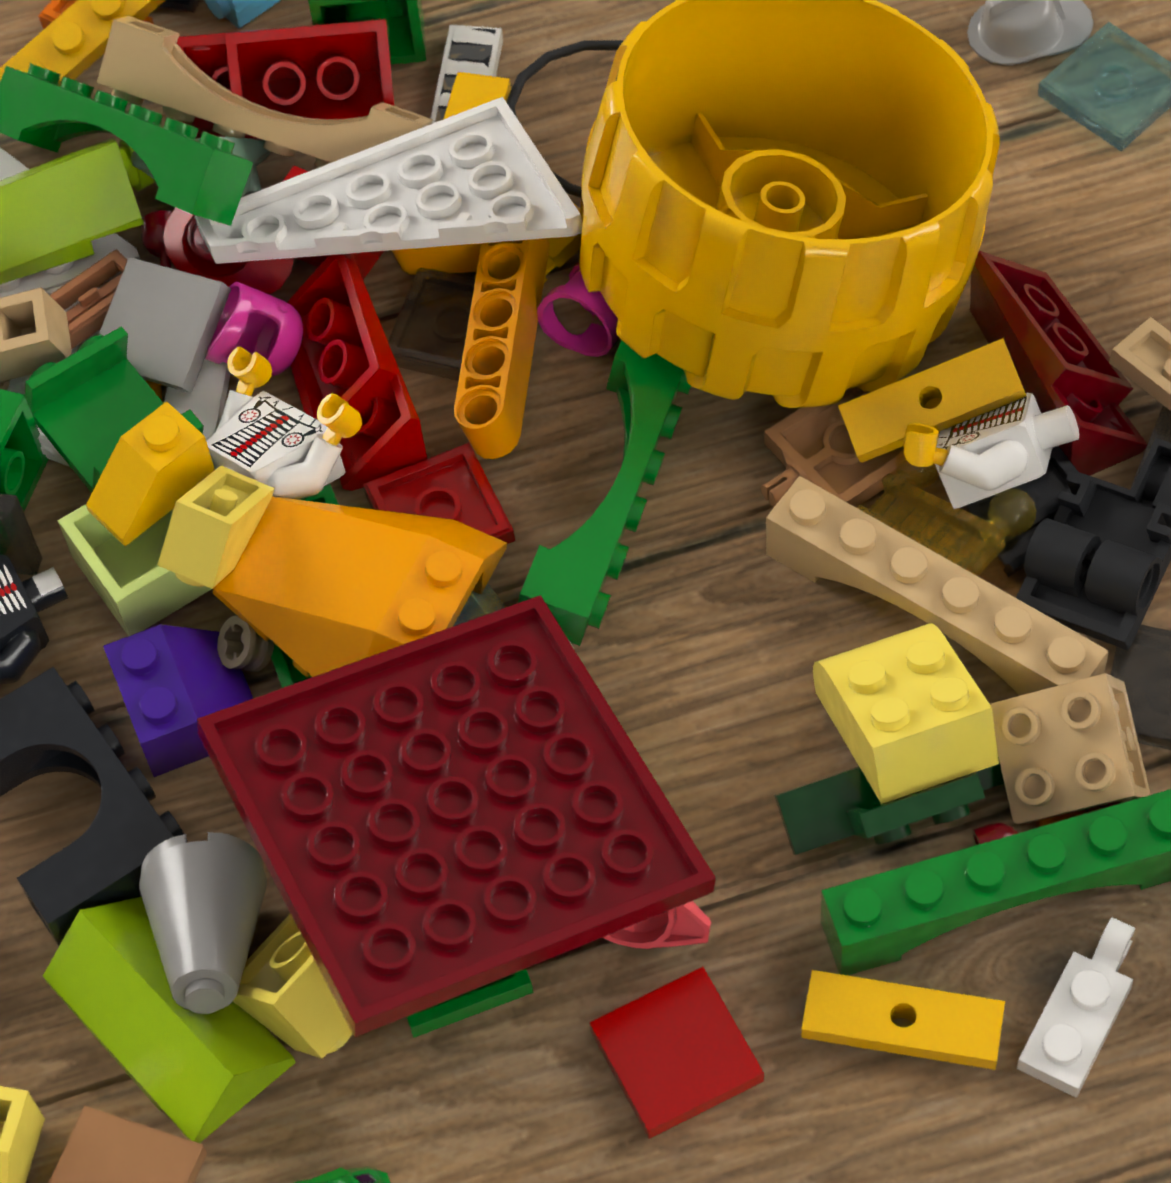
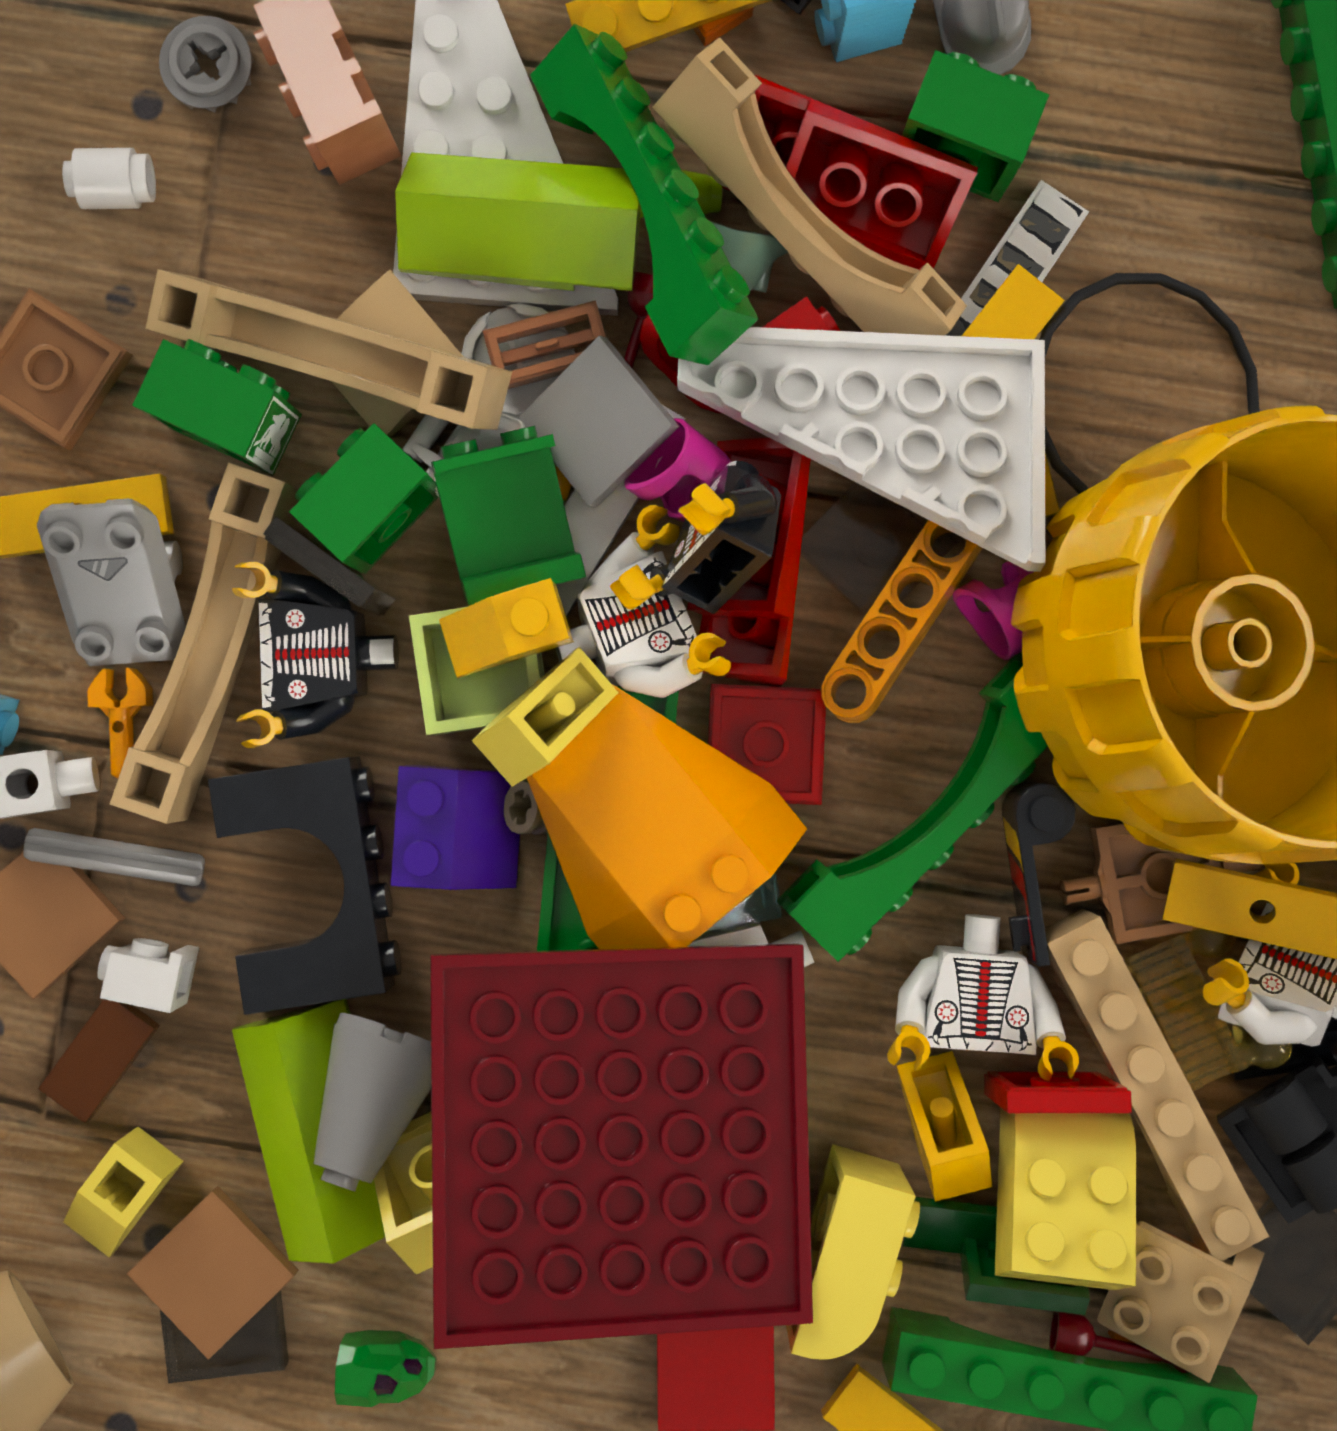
camera: 20 degrees right, 30 degrees up
none -> black torso [610,461,781,614]
none -> light yellow brick [786,1144,920,1360]
none -> torso [887,914,1079,1081]
none -> yellow slope [896,1051,992,1202]
none -> red tile [984,1071,1132,1113]
none -> black door [1002,782,1076,967]

